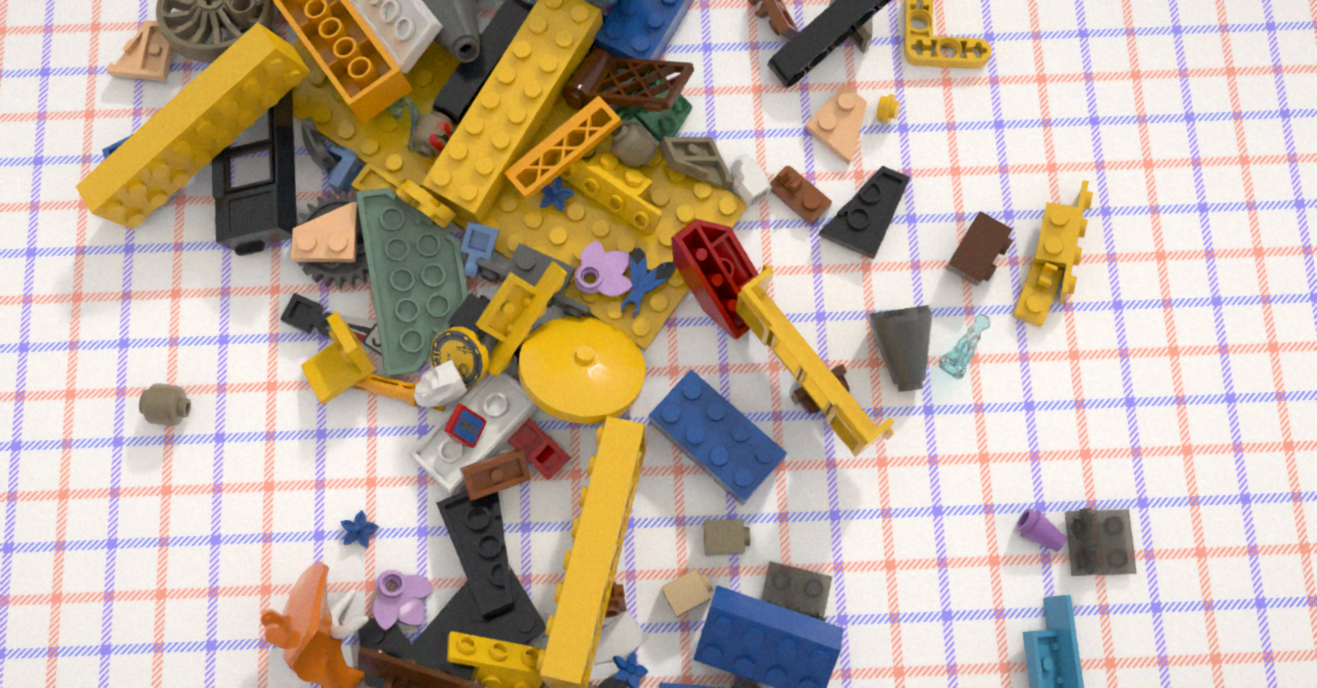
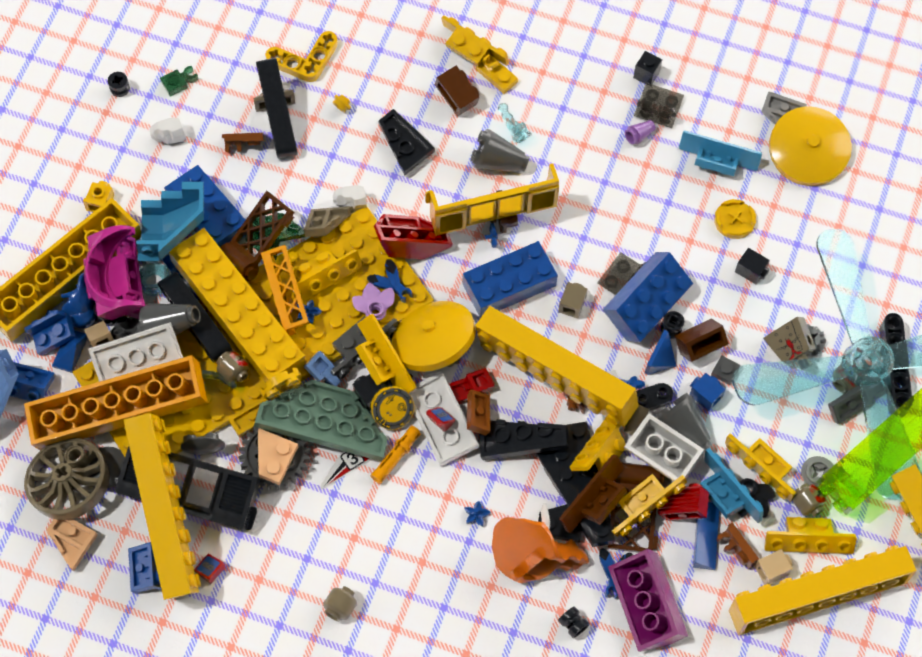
camera: 70 degrees left, 10 degrees down
black plate [280,293,333,339] -> none
yellow bracket [301,311,376,405] -> none
medium blue bracket [327,145,363,196] -> none
lavender plate [372,570,434,630] -> none
white rock [414,360,468,408] -> none
dark tan head [611,122,656,167] -> none
tan brick [661,568,713,618] -> none
dark orange plate [770,165,832,226] -> none
light nougat wing [805,84,867,165] -> none
none -> slope [194,553,226,584]
none -> blue plant [485,223,498,248]
none -> black brick [633,51,663,87]

